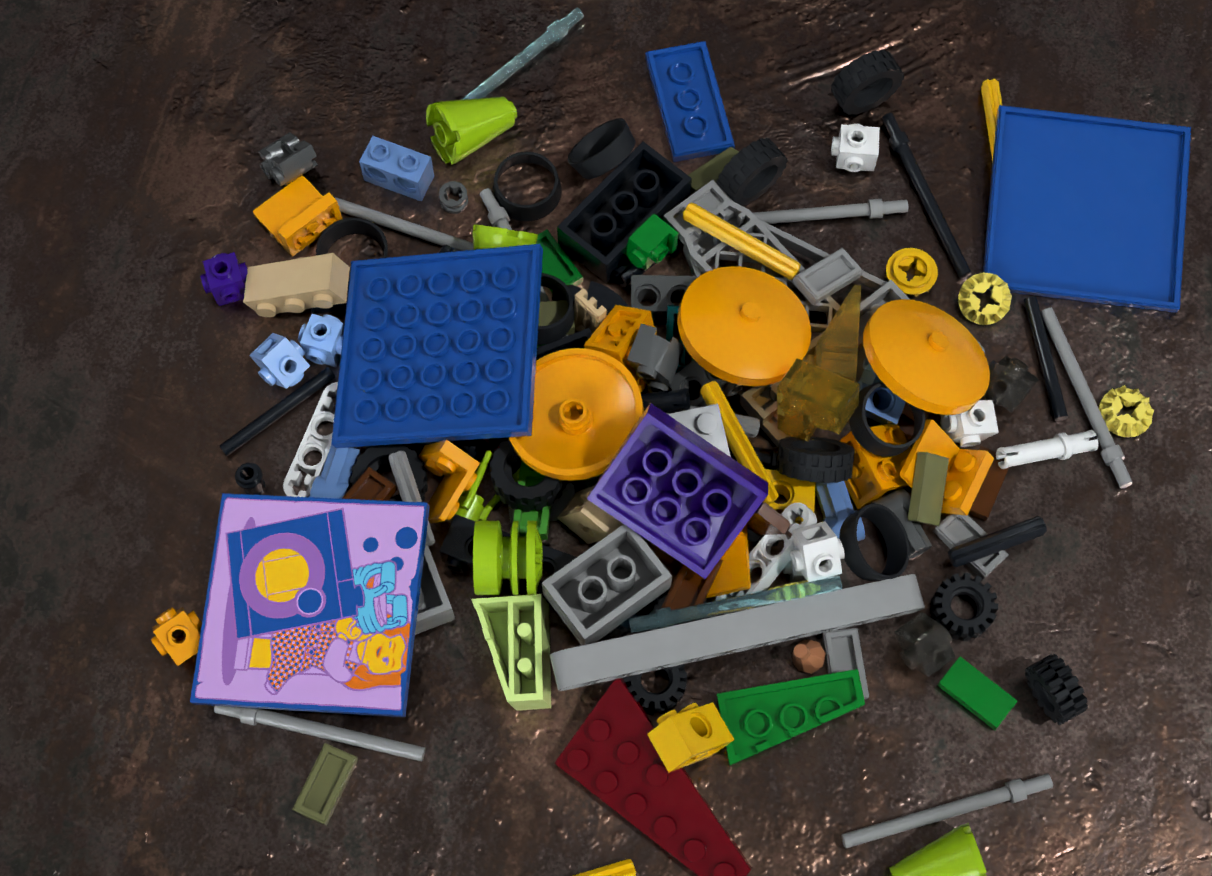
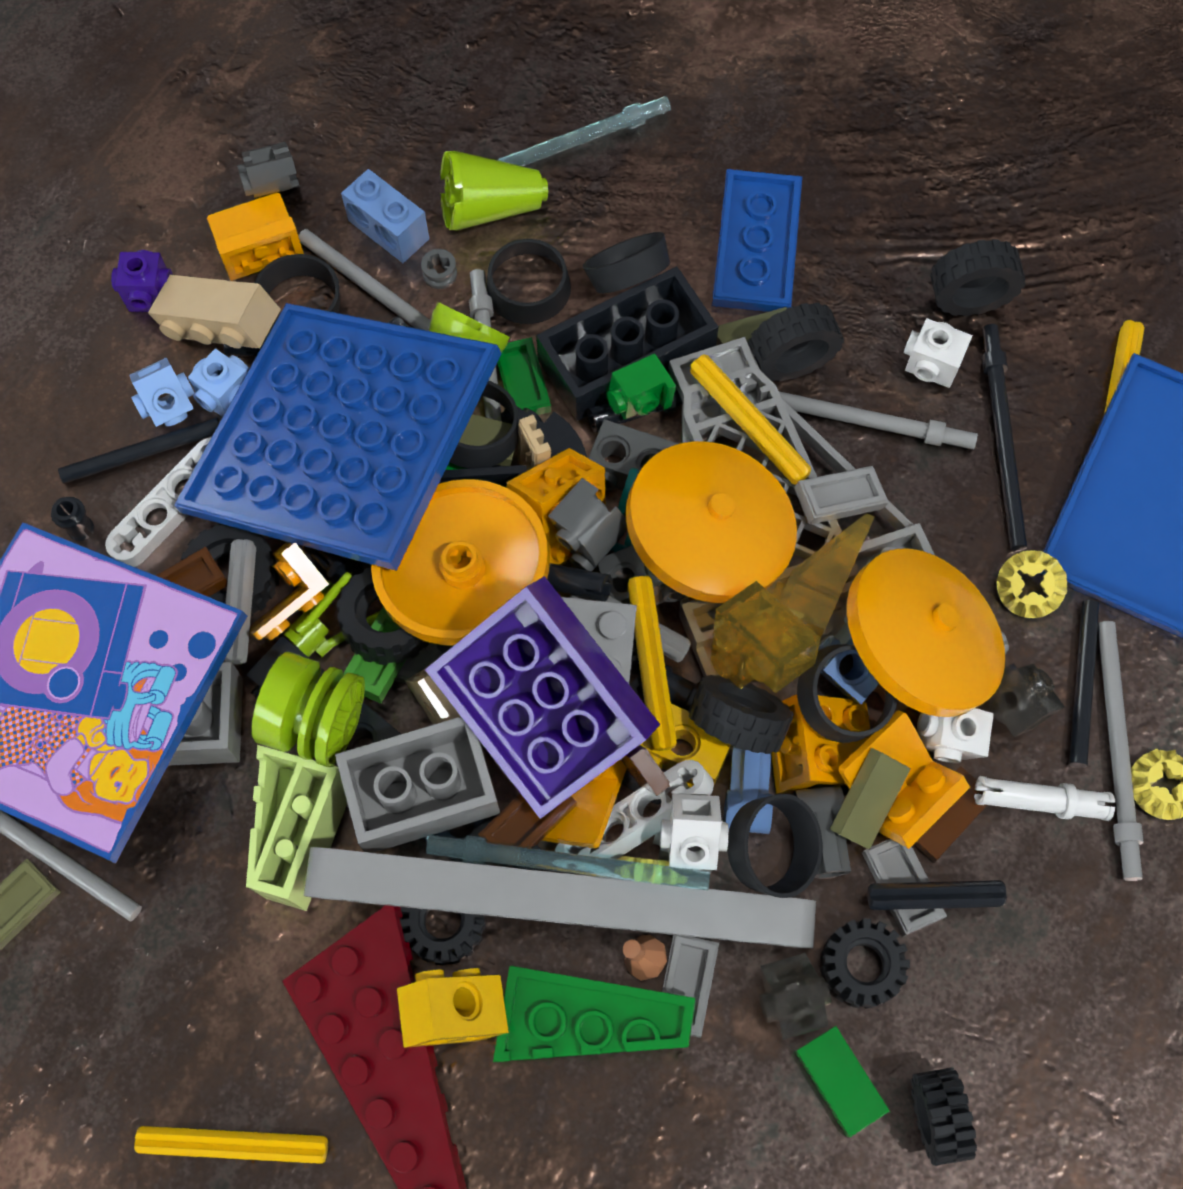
camera: 20 degrees right, 0 degrees up
medium blue piece [309,444,361,499] -> none
yellow gear [885,248,938,297] -> none

